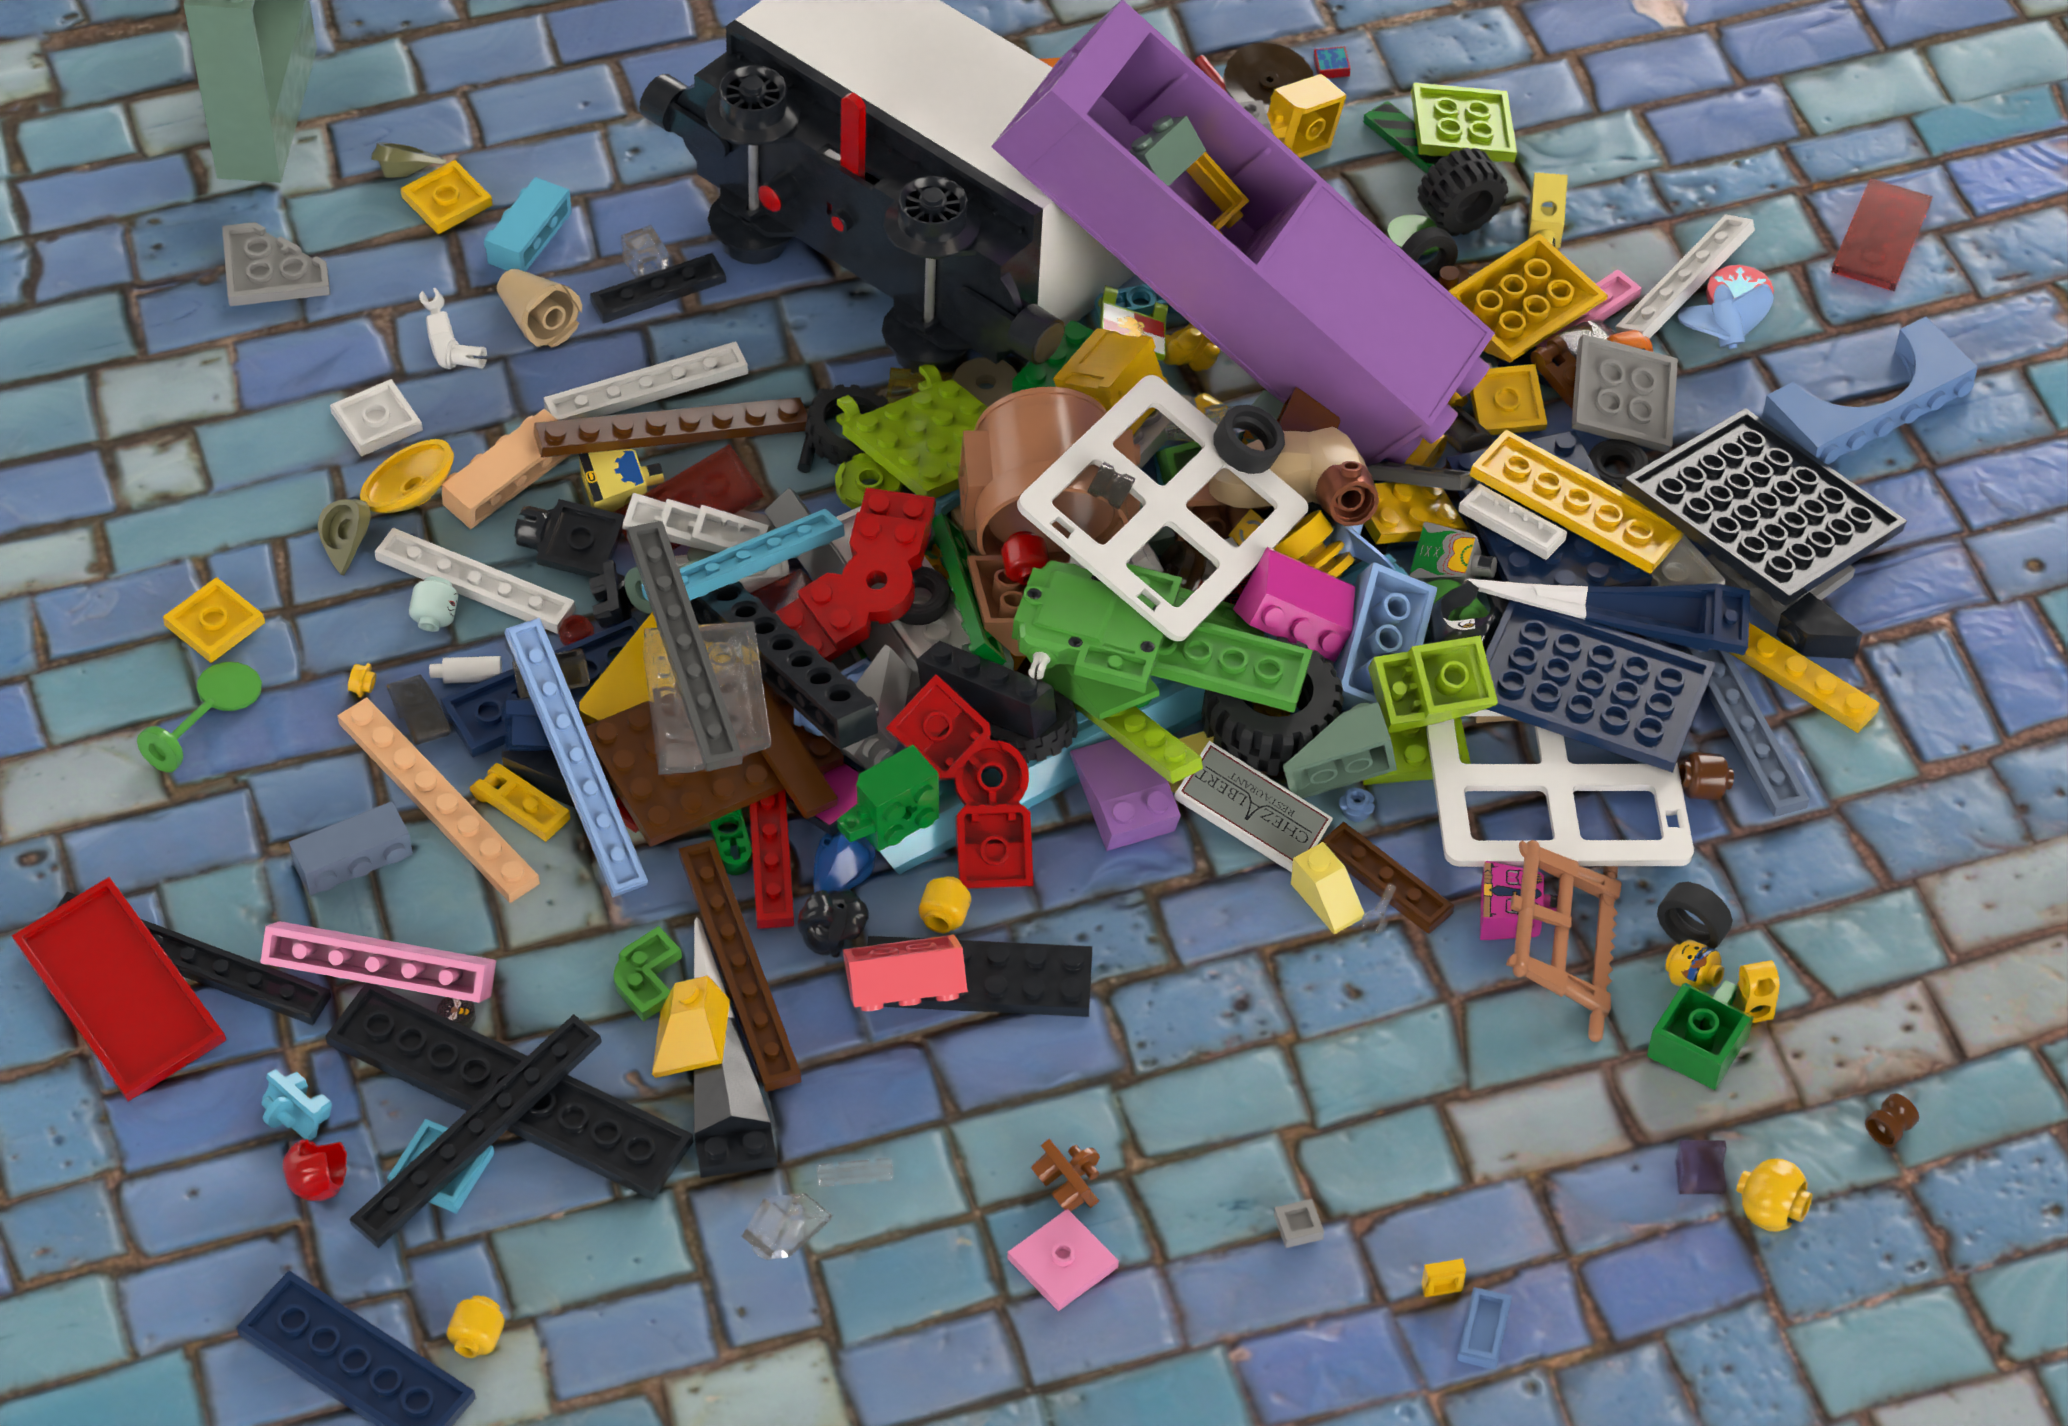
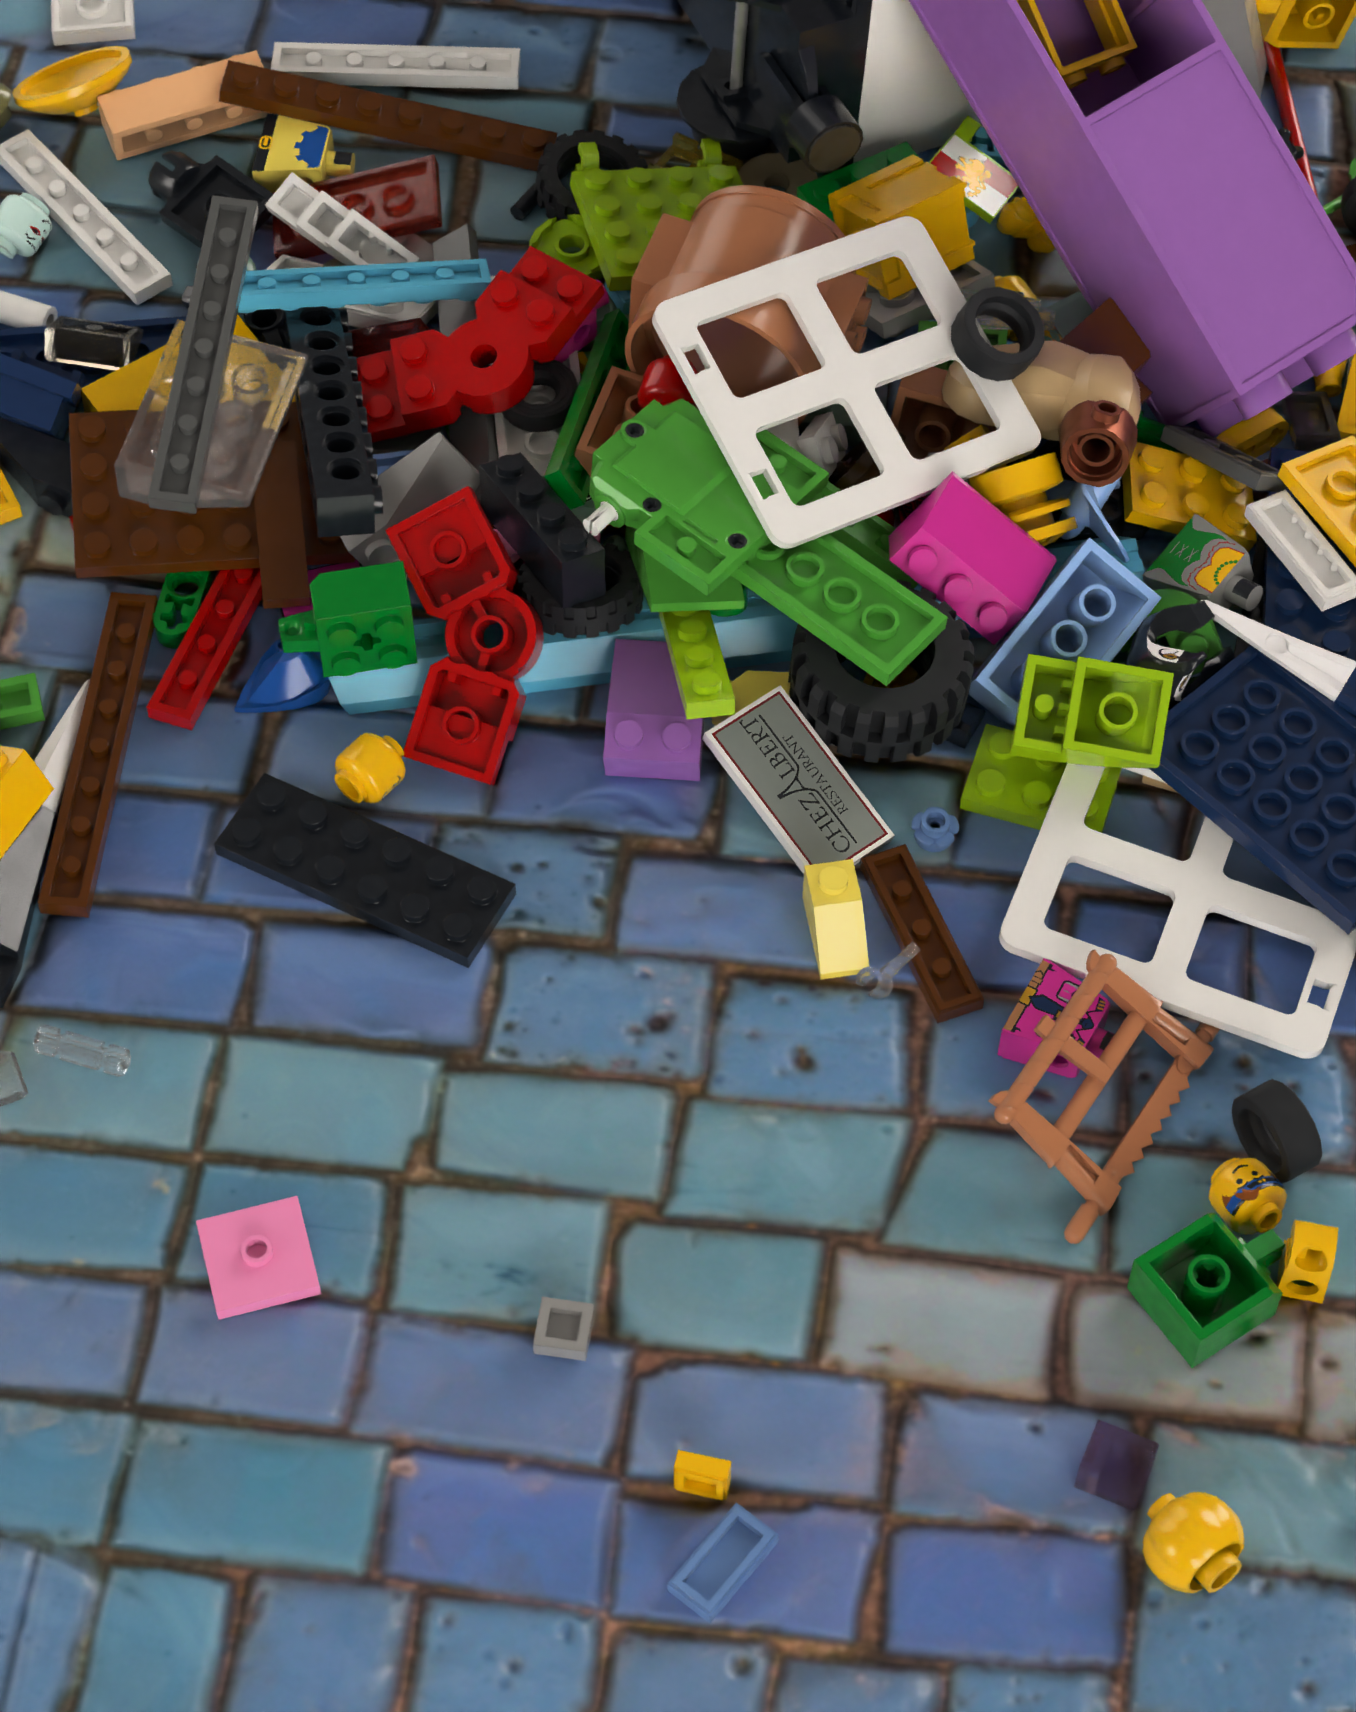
camera: 25 degrees right, 5 degrees up
light blue tile [504,618,648,898] -> none
clear red plate [559,615,595,646] -> none
black hair [797,889,869,958] -> none
coral slope [843,935,968,1011] -> none
dark orange hips [1030,1138,1100,1211] -> none
clear smoke wheel [1087,461,1136,510] -> none
sand green slope [1283,702,1397,799] -> none

